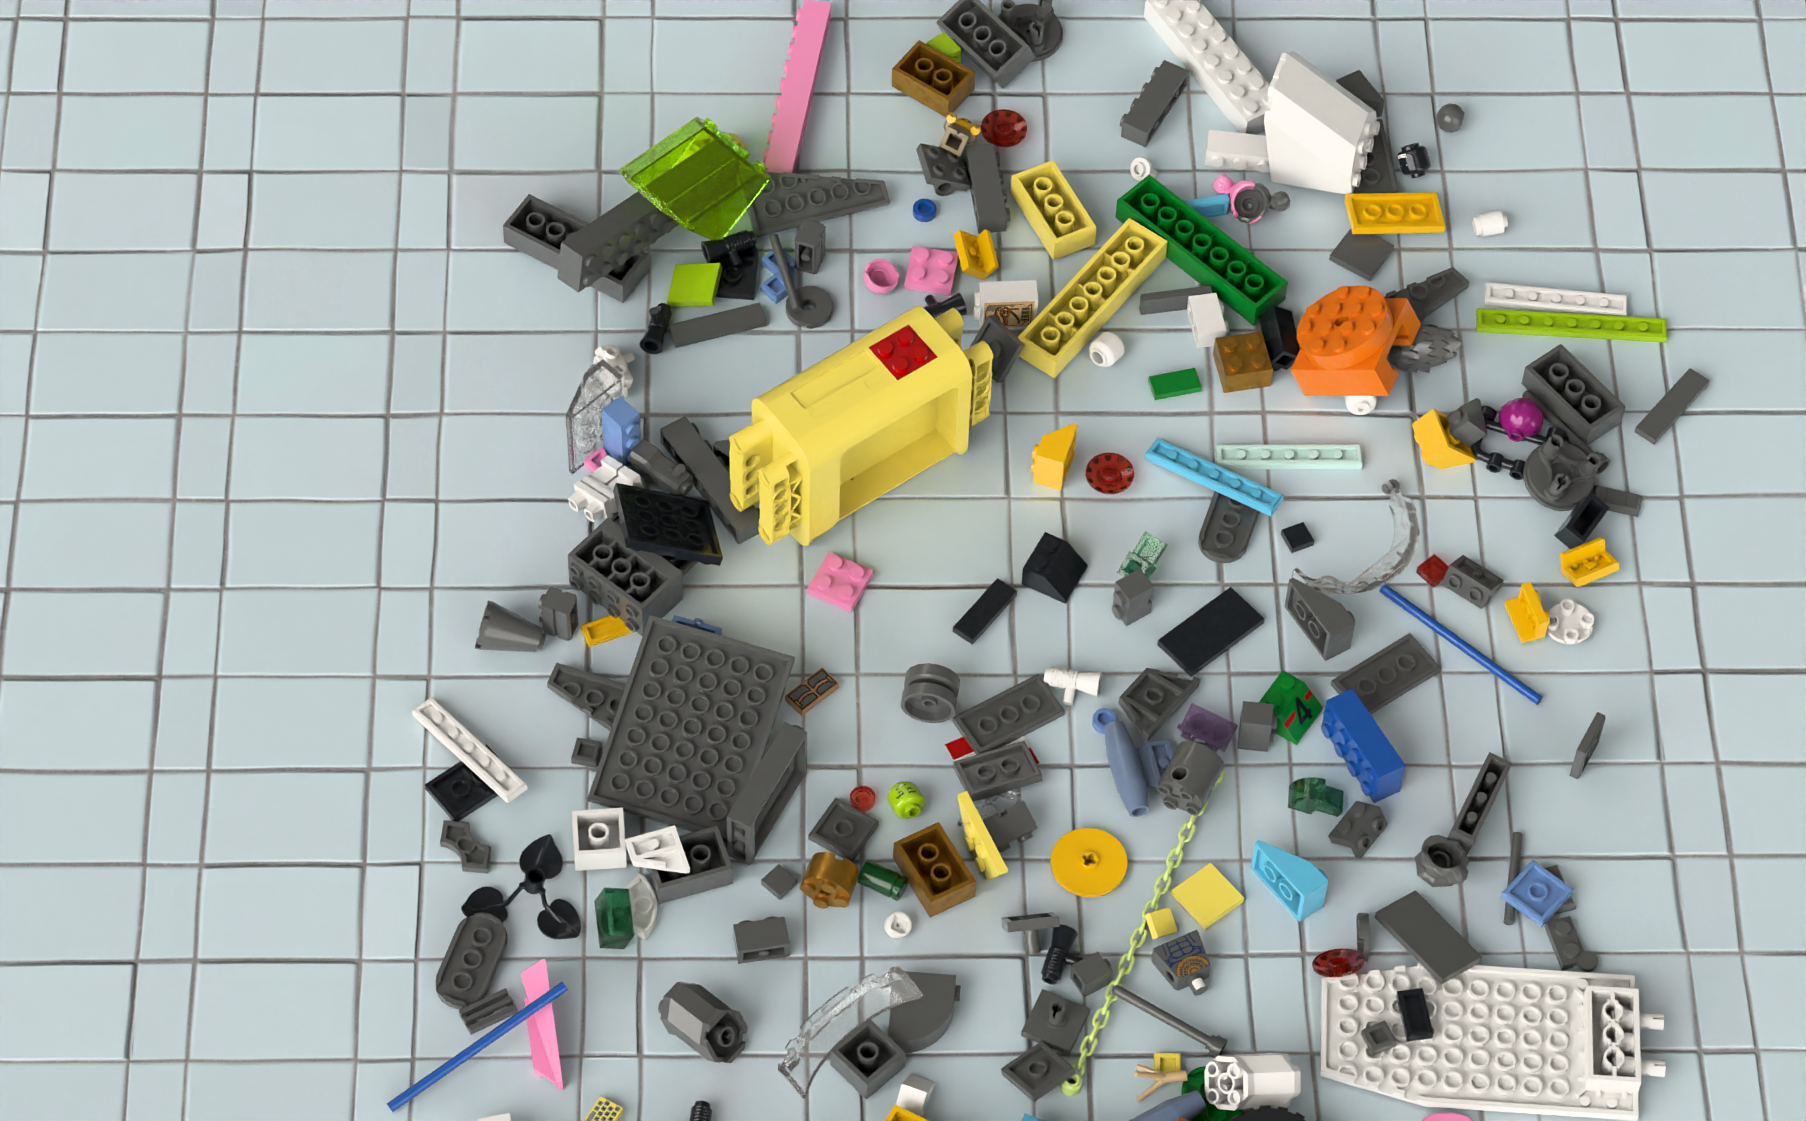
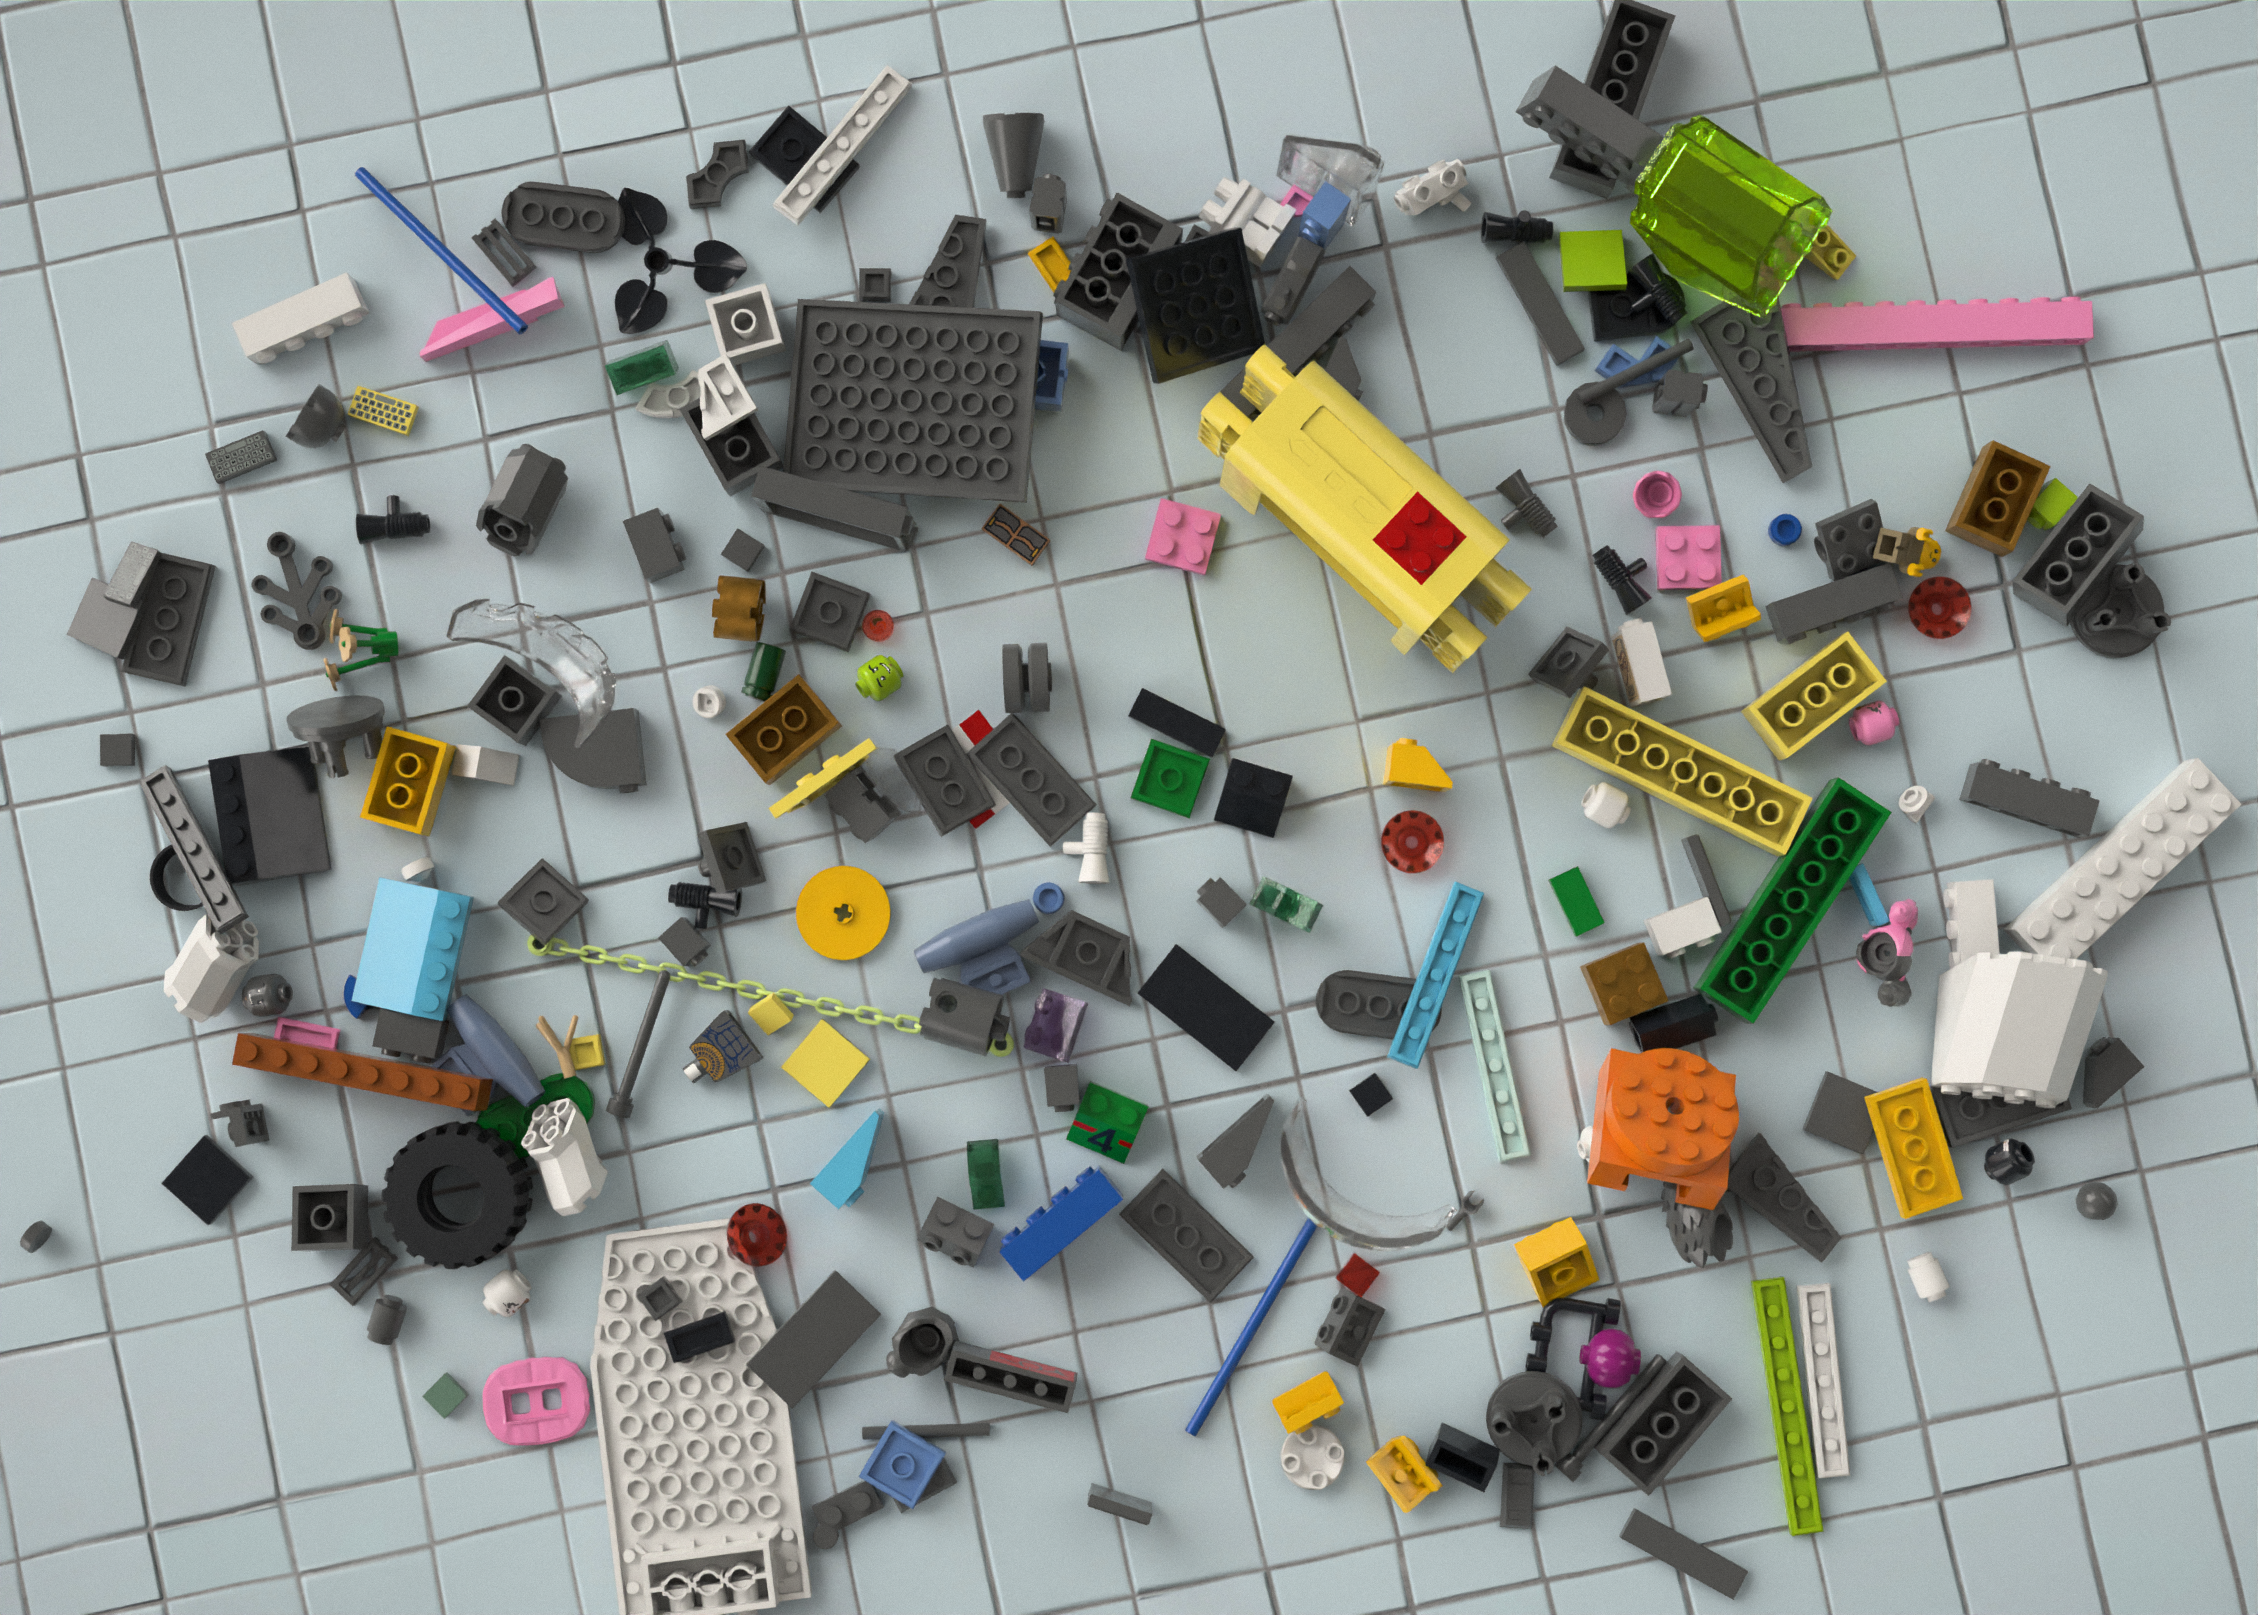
camera: 80 degrees right, 30 degrees up
dark grey tile [1021,989,1090,1055] -> none
dark grey tile [1356,913,1370,962] -> none
dark grey slope [1447,398,1487,447] -> none
none -> green tile [1130,739,1210,819]
none -> bright pink head [1849,701,1899,746]

